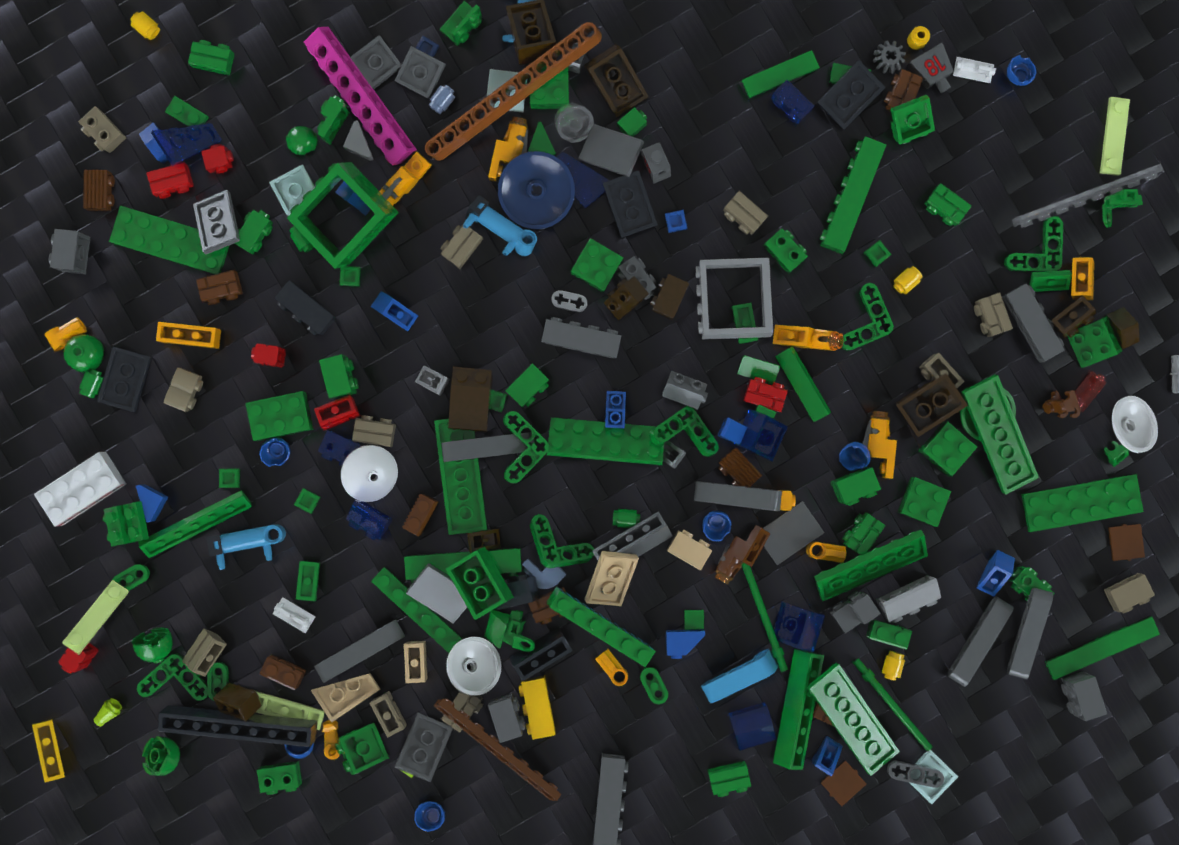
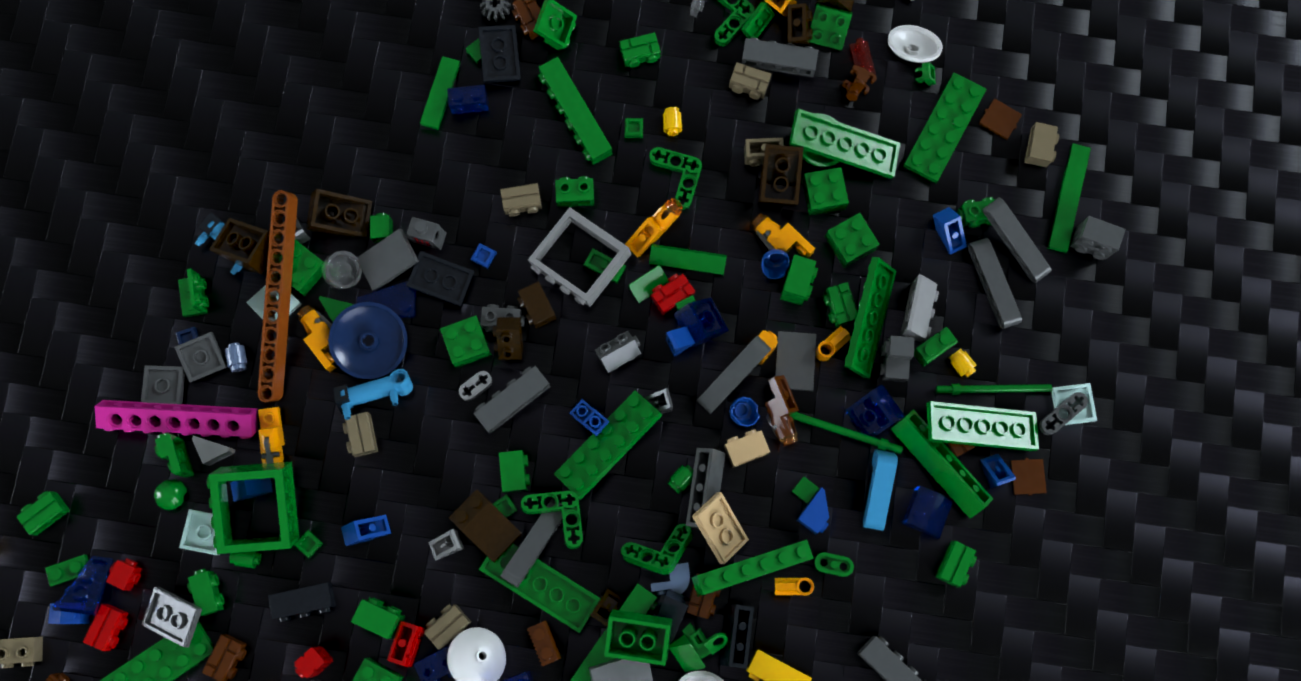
camera: 55 degrees left, 10 degrees down
green beam [650,406,719,457] -> none
reddish brown brick [718,447,762,487] -> none

